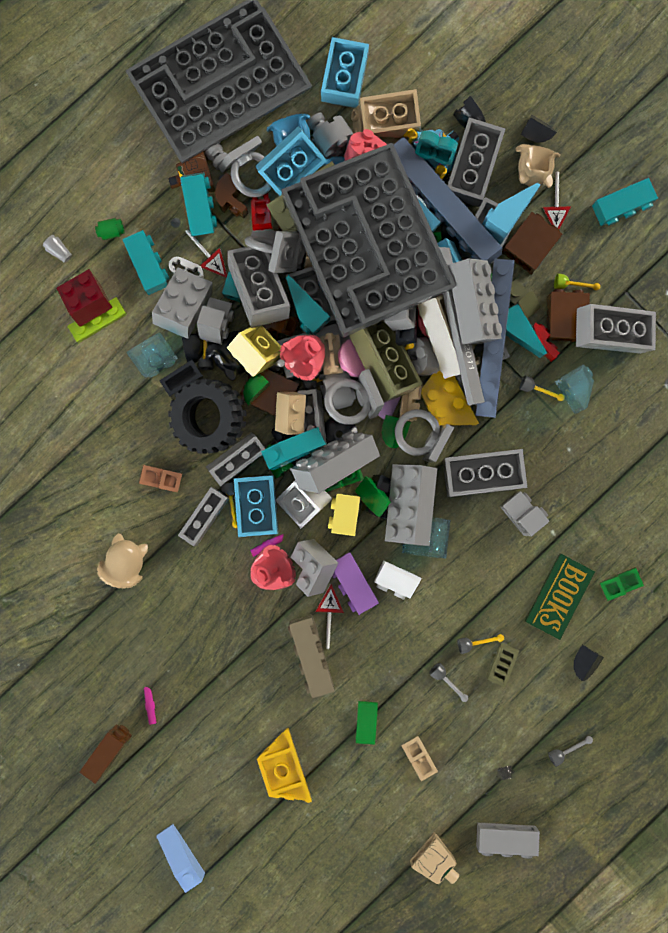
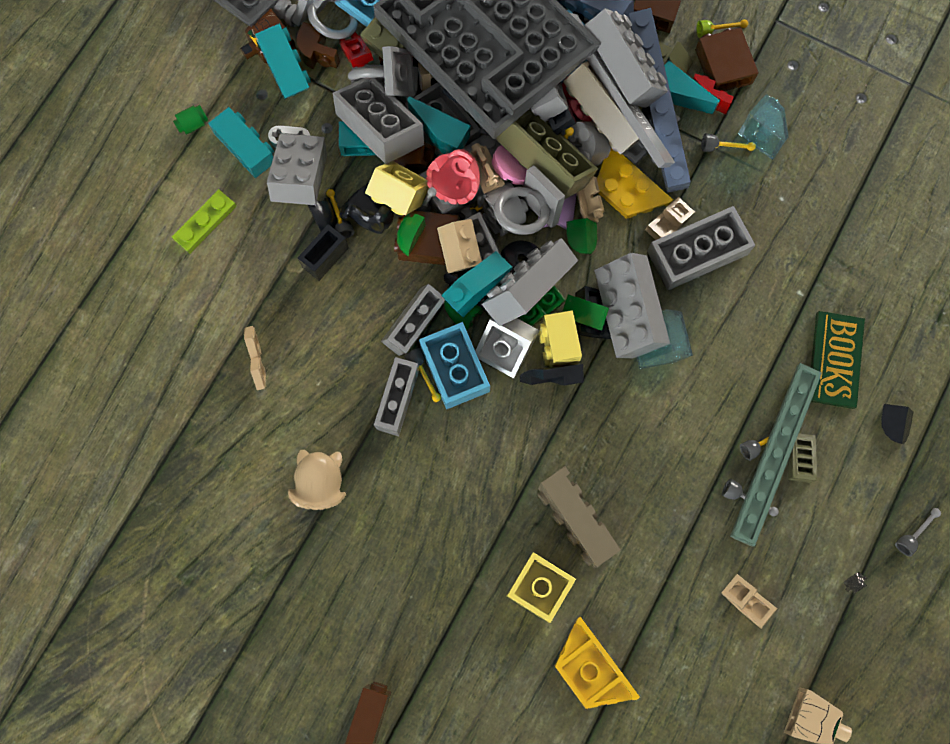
camera: 20 degrees left, 10 degrees down
light grey cone [43,235,72,263] -> none
dark red brick [56,269,113,327] -> none
clear light blue slope [126,332,178,378] -> none
nougat slope [139,465,182,493] -> none
dark pink piece [144,687,157,725] -> none
black tyre [168,379,247,454] -> none
piece [186,230,227,278] -> none
light grey brick [197,297,235,345] -> none
dark pink piece [250,534,284,557] -> none
coral hair [250,545,296,590] -> none
light grey brick [291,539,338,597] -> none
piece [315,584,344,649] -> none
medium lavender brick [332,552,379,615] -> none
green slope [356,701,378,745] -> none
white slope [374,560,421,600] -> none
light grey tile [395,409,454,463] -> none
light grey brick [476,823,540,858] -> none
light grey brick [500,491,550,536] -> none
light grey brick [576,304,656,354] -> none
green slope [600,567,644,601] -> none
none -> tan tile [244,326,266,390]
none -> light yellow brick [507,552,576,623]
none -> black slope [519,364,584,386]
none -> tan slope [645,197,695,240]
none -> sand green tile [730,363,822,547]

